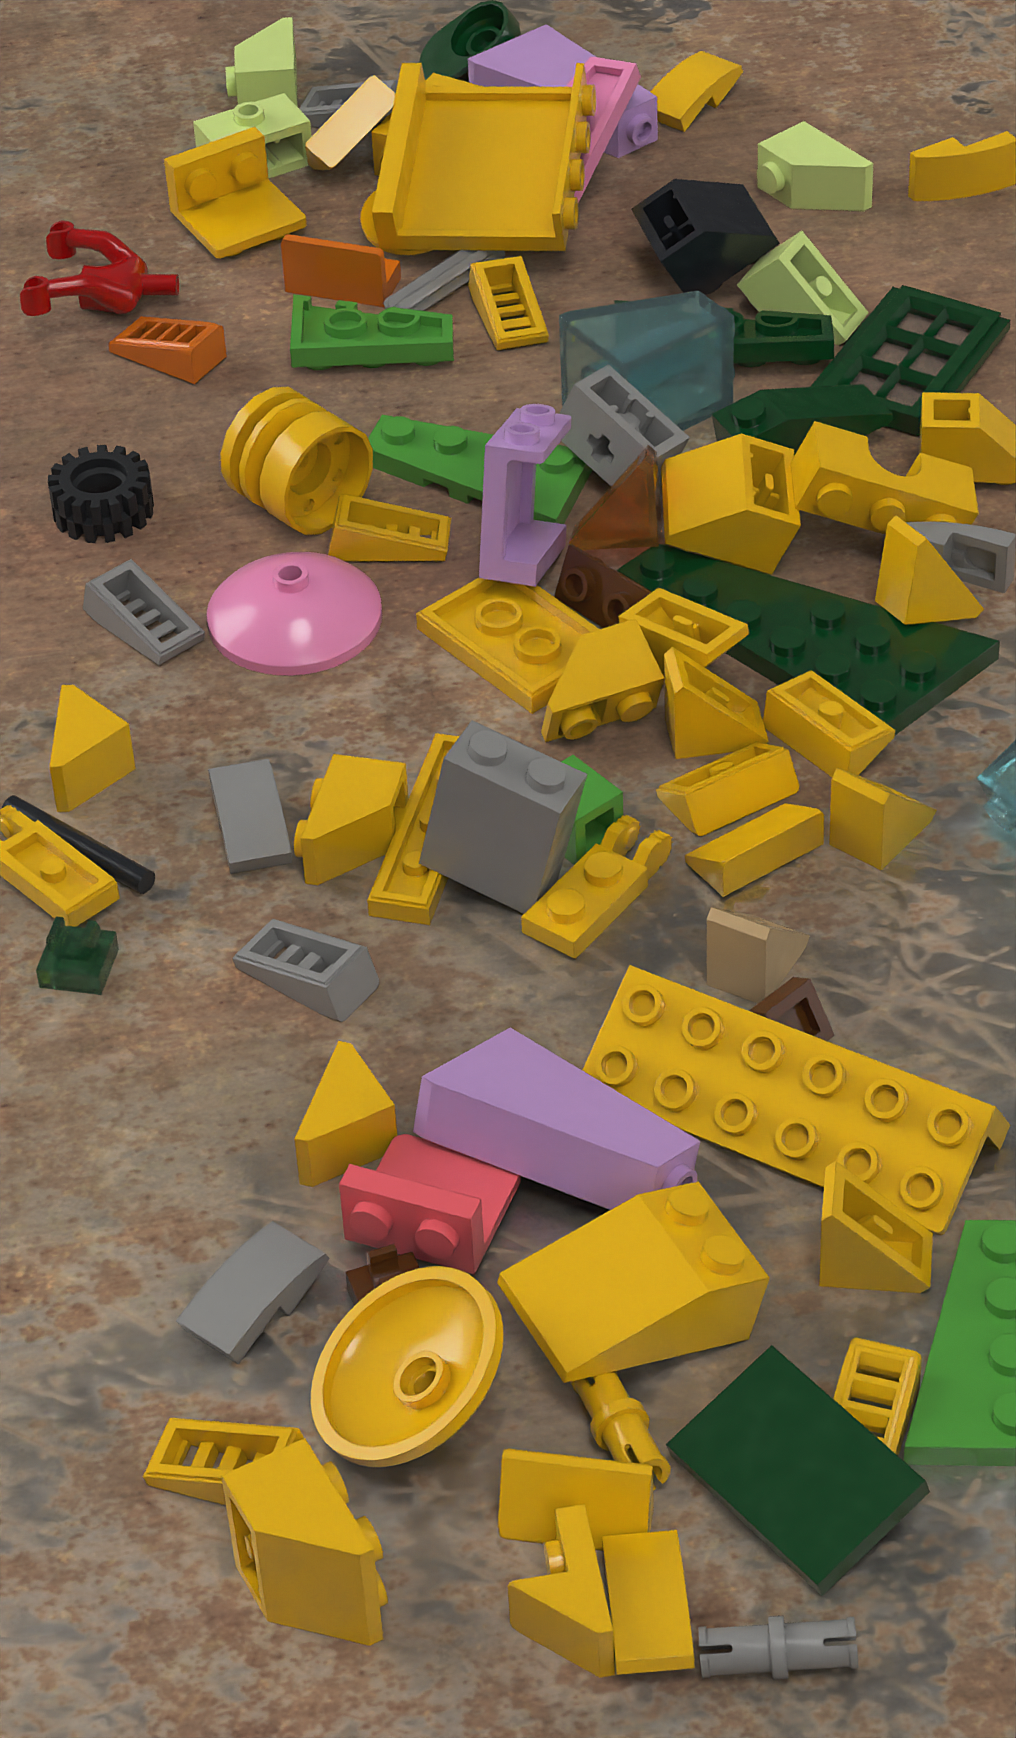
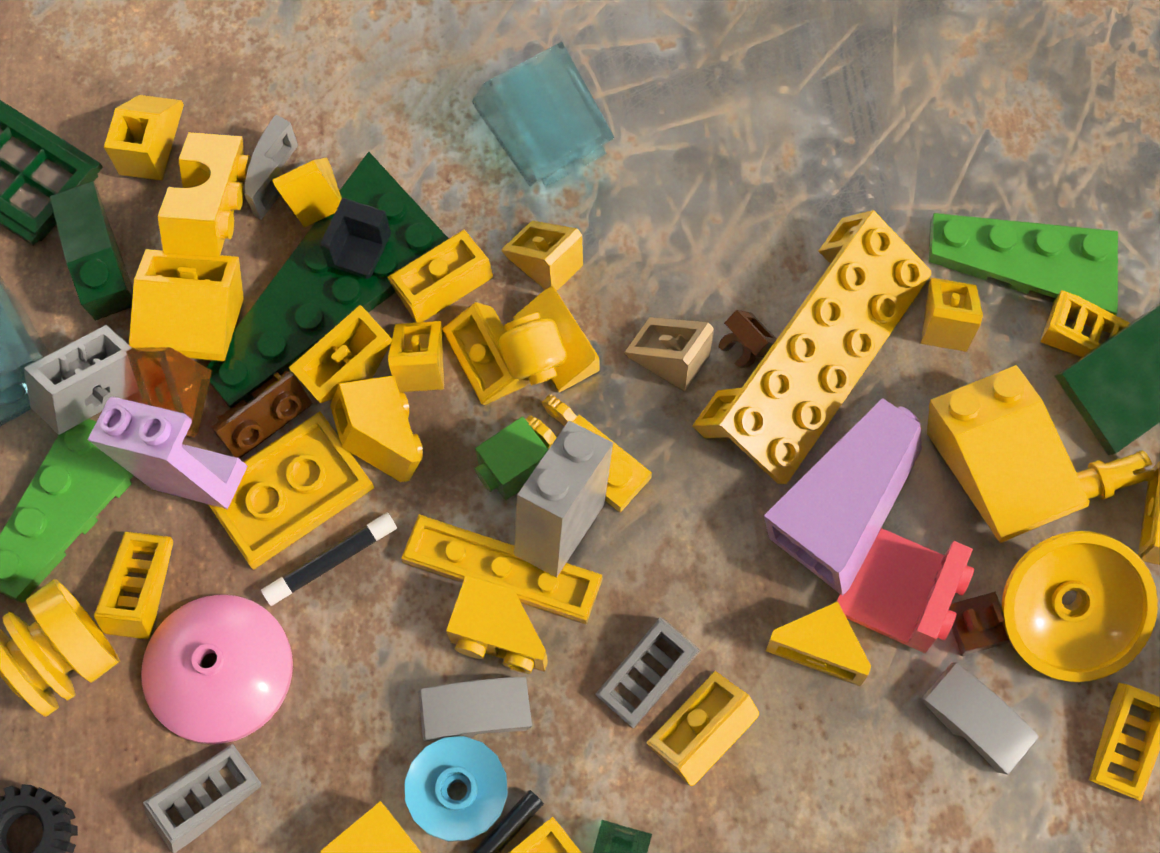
camera: 85 degrees left, 25 degrees up
none -> black bar [261,512,397,606]
none -> black panel [320,197,391,279]
none -> medium azure dish [405,736,508,842]
none -> yellow head [498,312,567,386]
none -> yellow slope [646,671,759,786]

